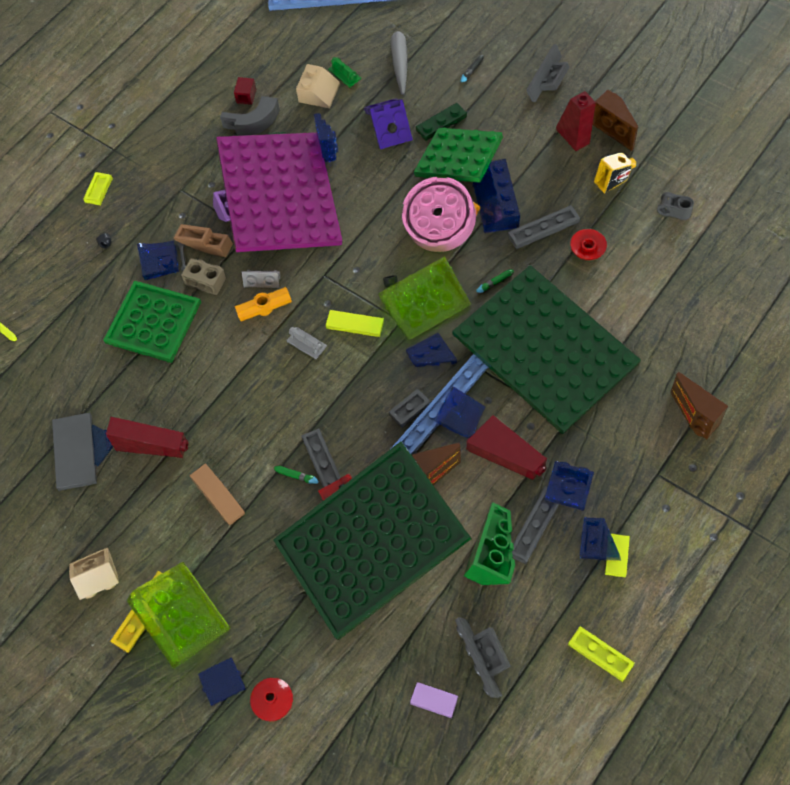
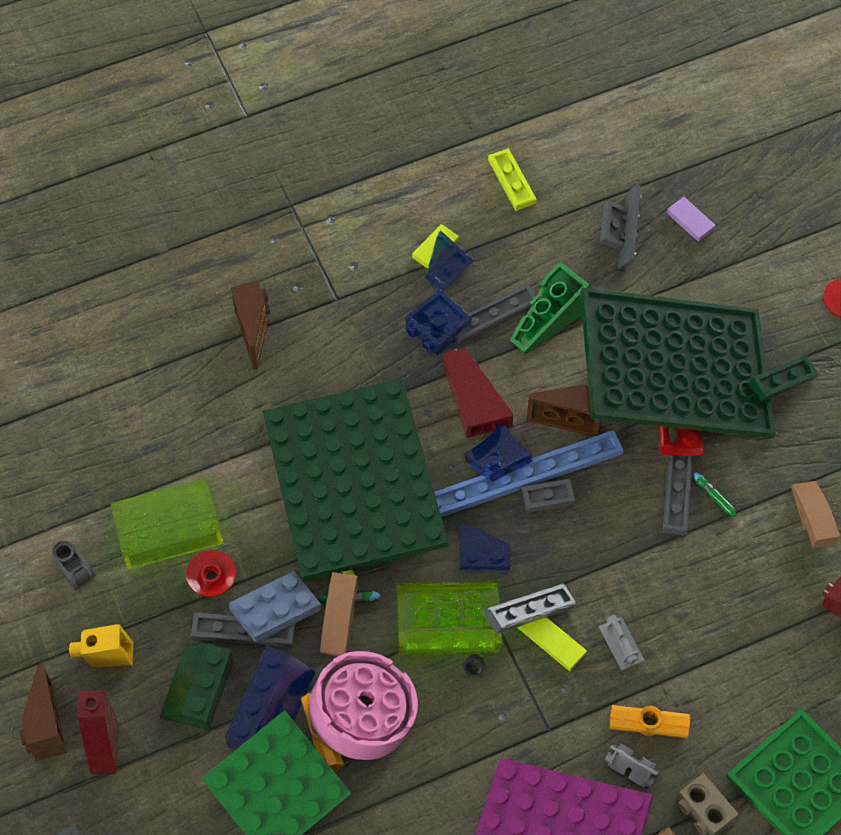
camera: 155 degrees left, 0 degrees up
none -> clear neon green slope [110,478,224,570]
none -> dark green slope [160,643,234,731]
none -> sand blue plate [229,571,321,643]
none -> medium nougat slope [320,572,358,656]
none -> tile [484,583,577,634]
none -> dark green plate [749,355,819,401]

